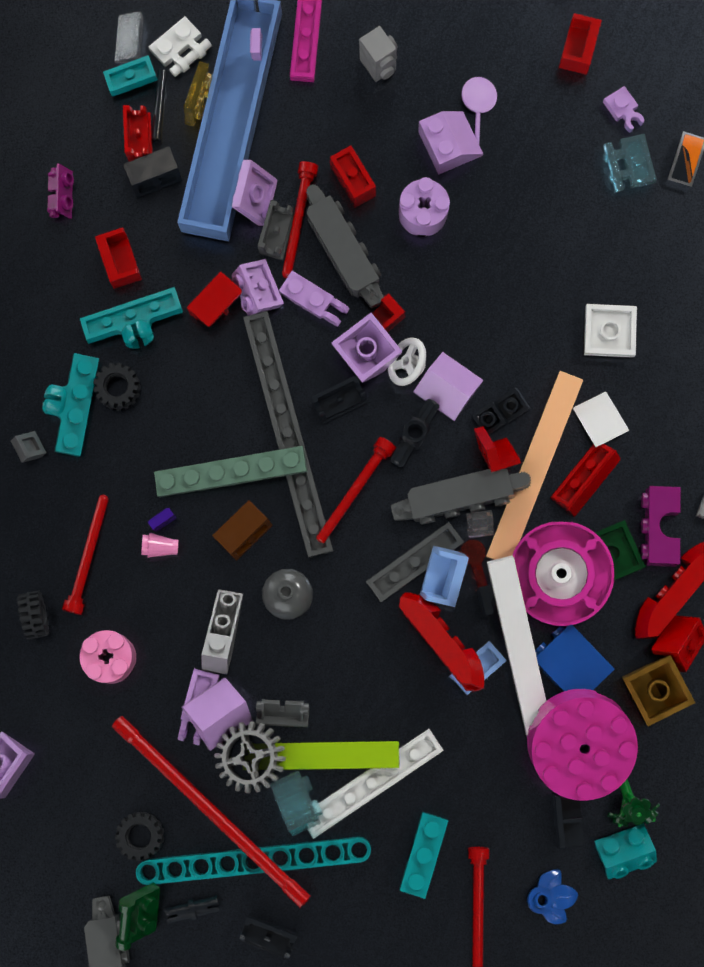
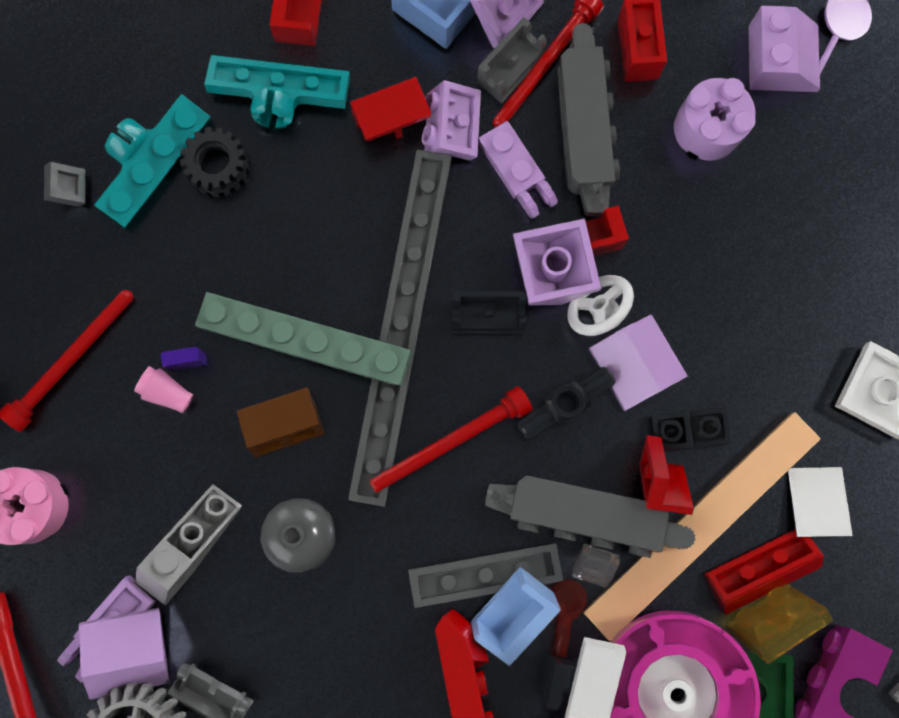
camera: 15 degrees right, 0 degrees up
none -> clear yellow plate [727,584,833,664]

